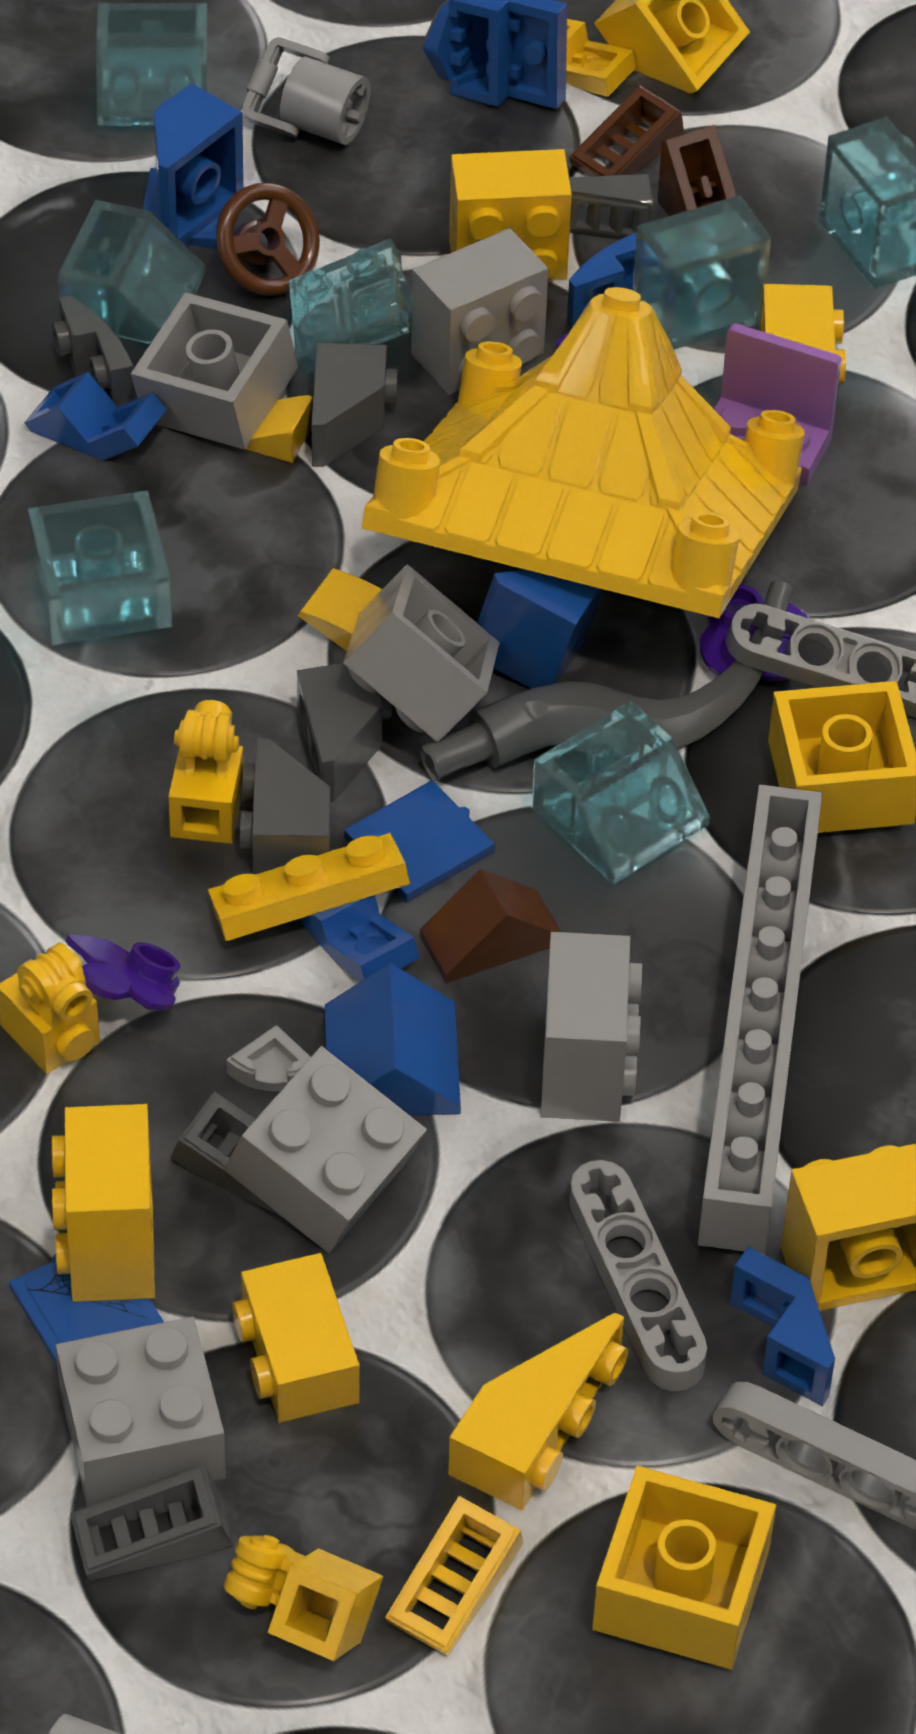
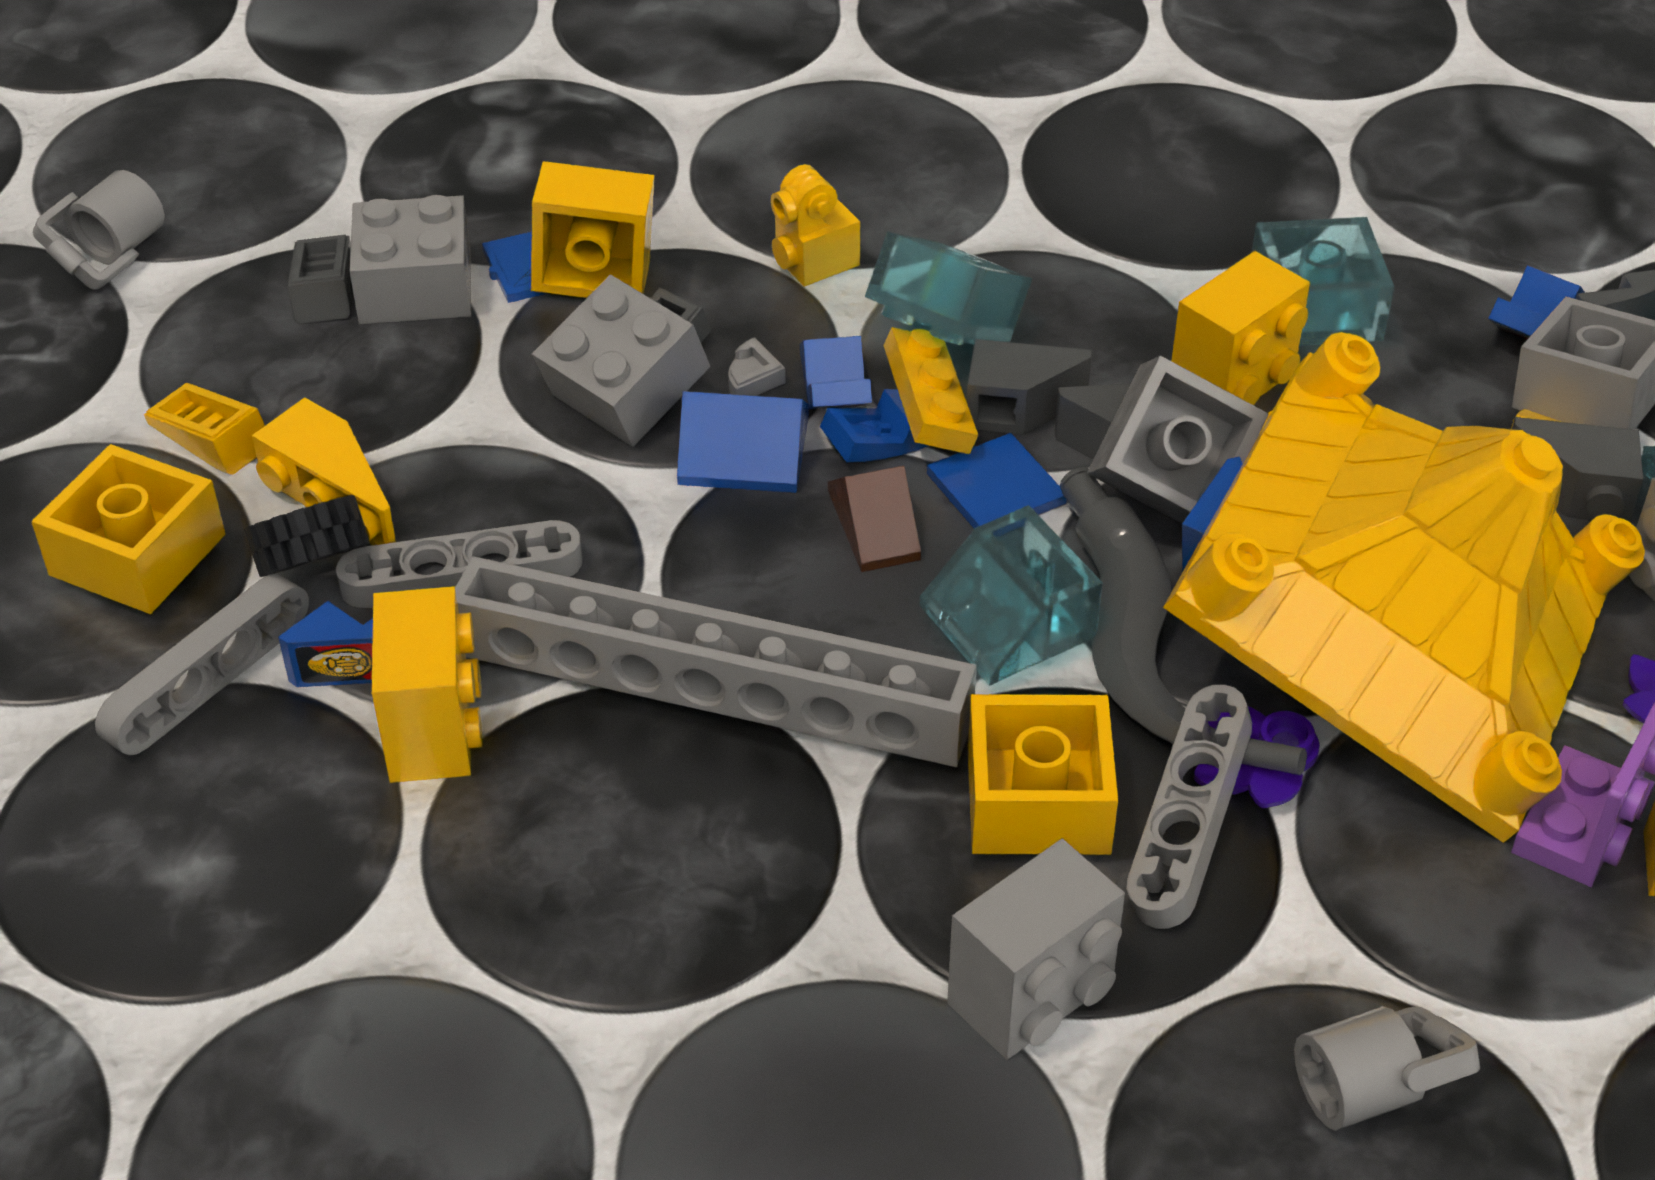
camera: 100 degrees right, 5 degrees down
dark purple plate [65,934,181,1011] -> none
yellow brick [168,700,244,844] -> none
yellow brick [223,1535,383,1661] -> none
yellow brick [232,1253,360,1423] -> none
light grey brick [541,932,642,1122] -> none
none -> black tyre [244,495,370,577]
none -> slope [799,336,872,410]
none -> clear light blue brick [865,231,1033,345]
none -> yellow brick [1171,251,1310,405]

